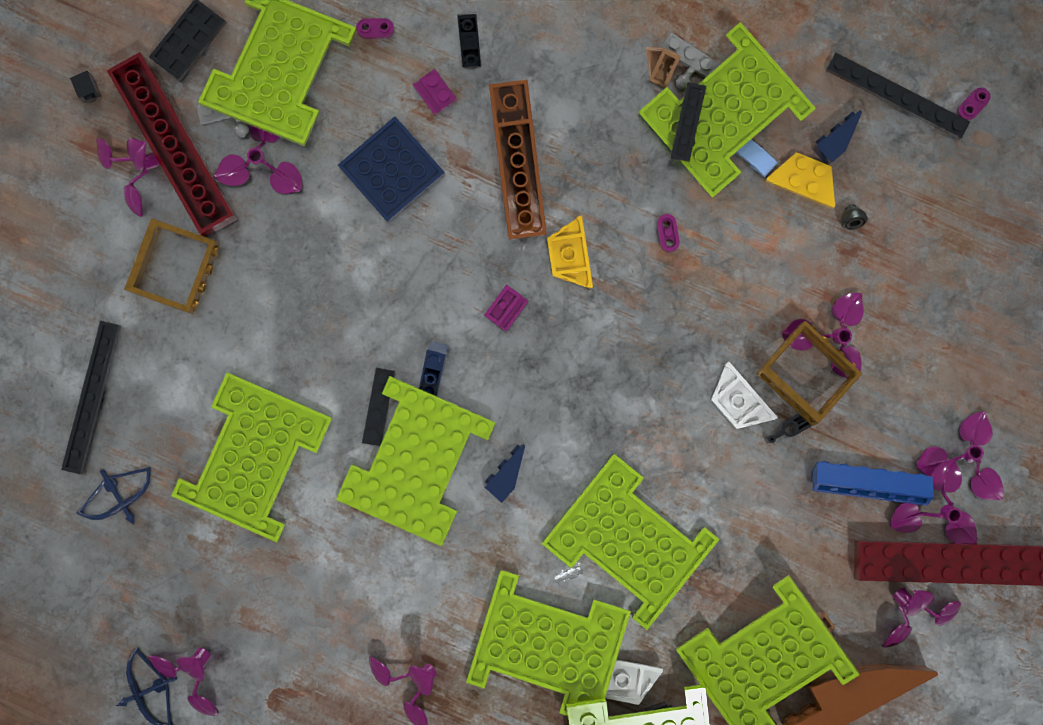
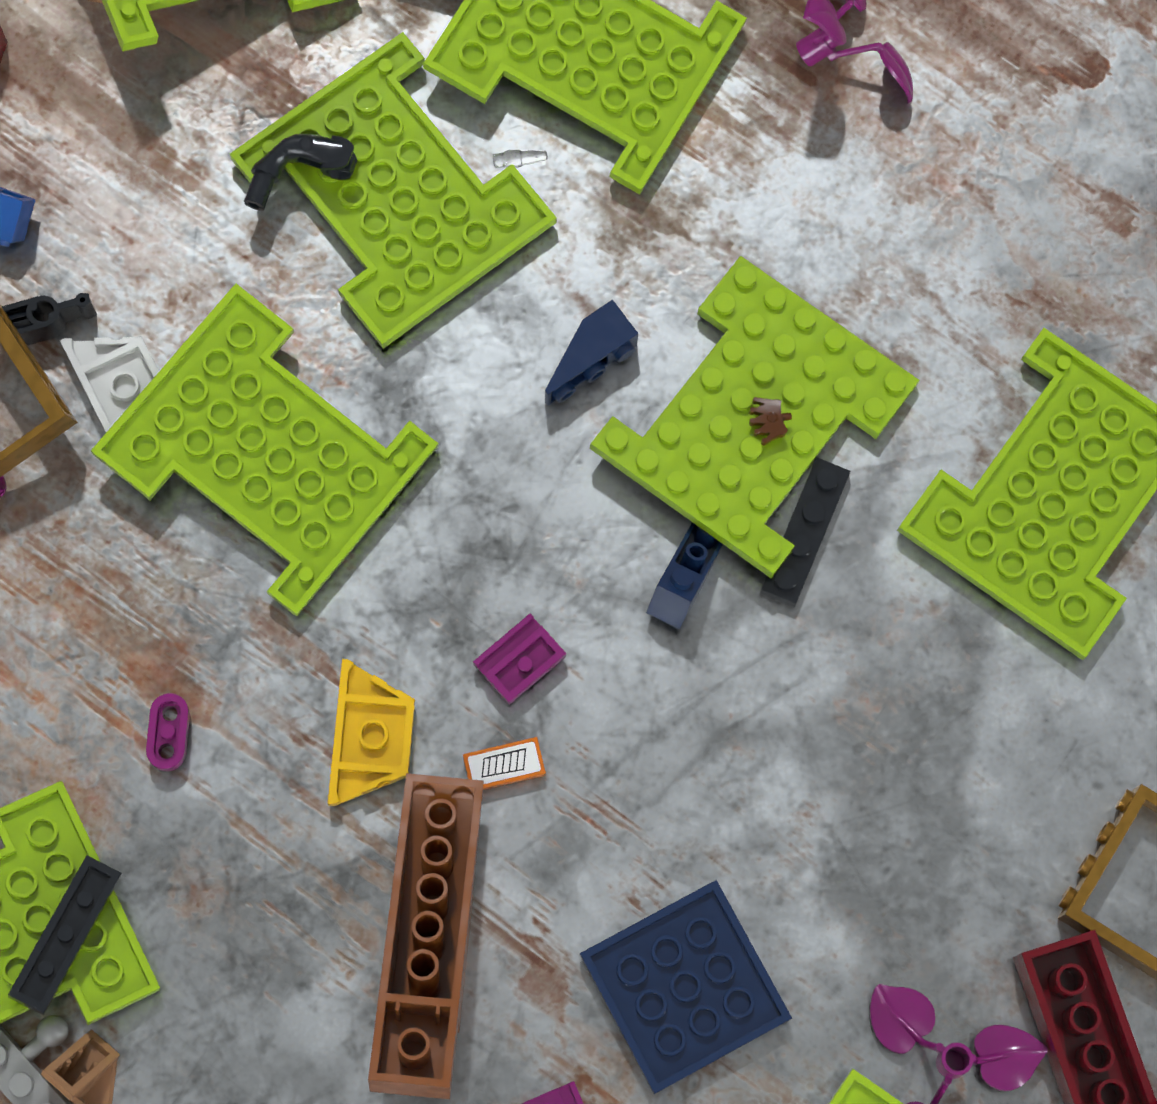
camera: 170 degrees left, 10 degrees down
none -> lime piece [91,283,439,617]
none -> black piece [244,134,357,211]
none -> tile [463,737,546,790]
none -> reddish brown piece [749,397,792,446]

